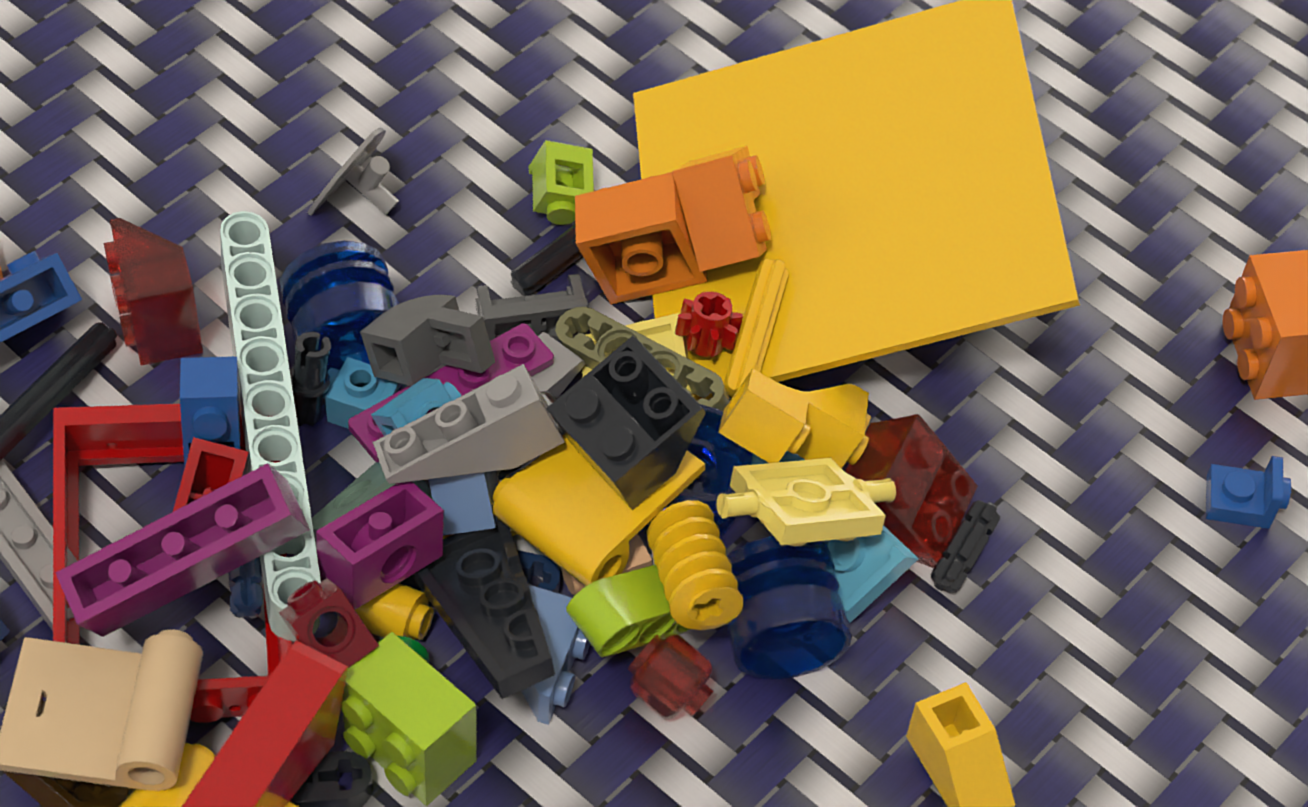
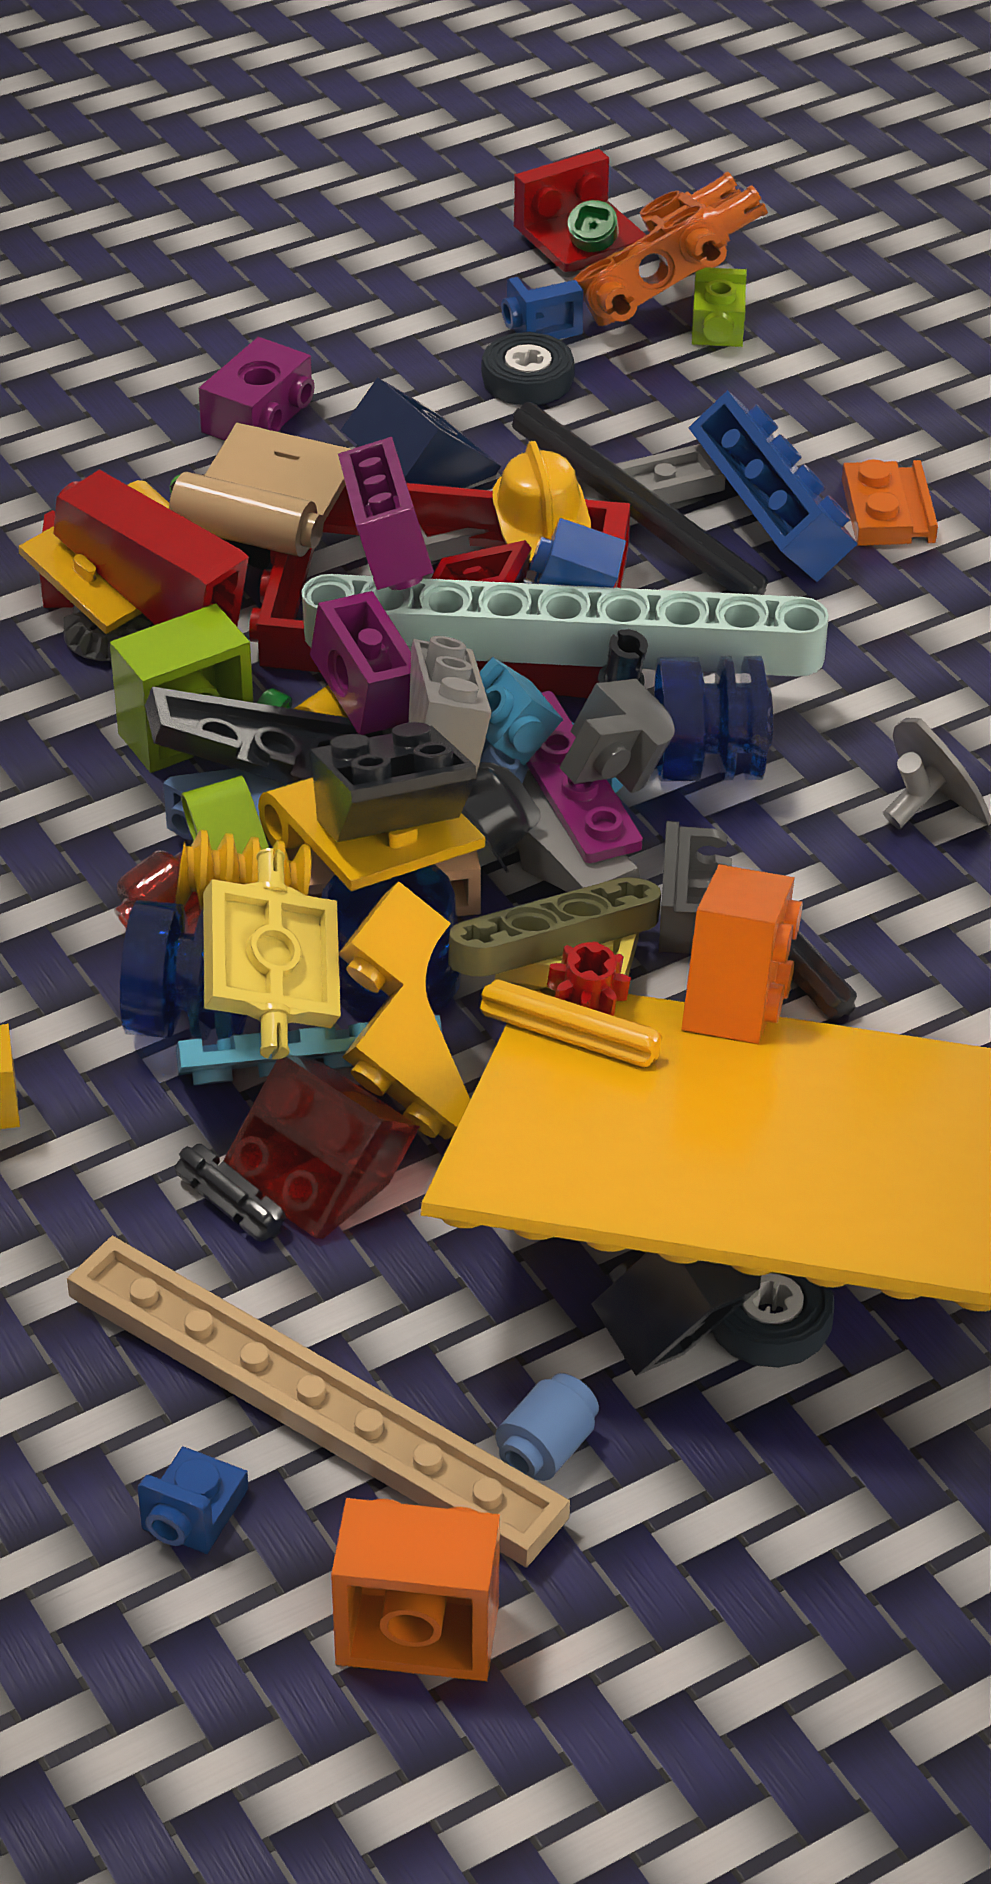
camera: 110 degrees right, 10 degrees down
clear red slope [103,218,203,366] -> none
dark red brick [279,578,379,668] -> none
lime brick [529,140,594,225] -> none
orange brick [672,145,771,272] -> none
none -> tan plate [67,1235,570,1568]
none -> yellow piece [493,441,591,563]
none -> medium blue brick [495,1373,599,1481]

